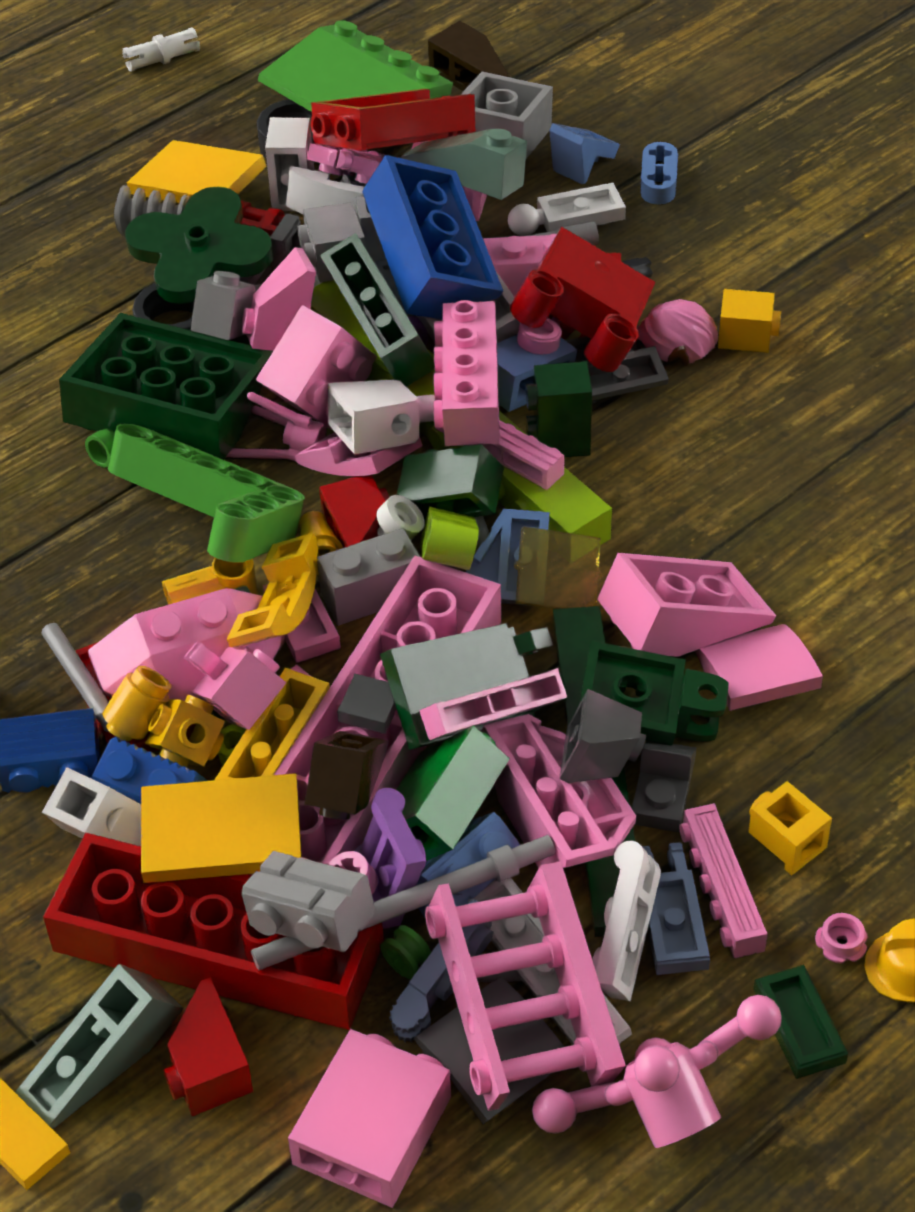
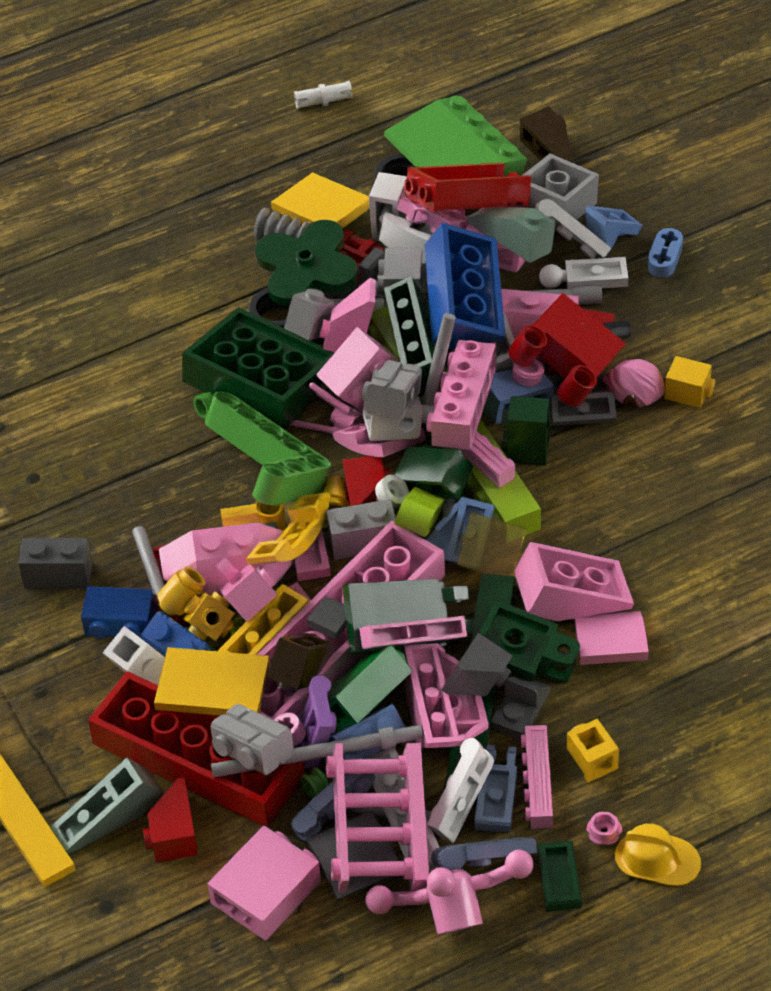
camera: 15 degrees right, 0 degrees up
none -> light grey brick [362,360,422,420]
none -> light grey bar [422,313,456,405]
none -> sand blue hinge [430,837,537,870]
none -> white plate [535,199,611,259]

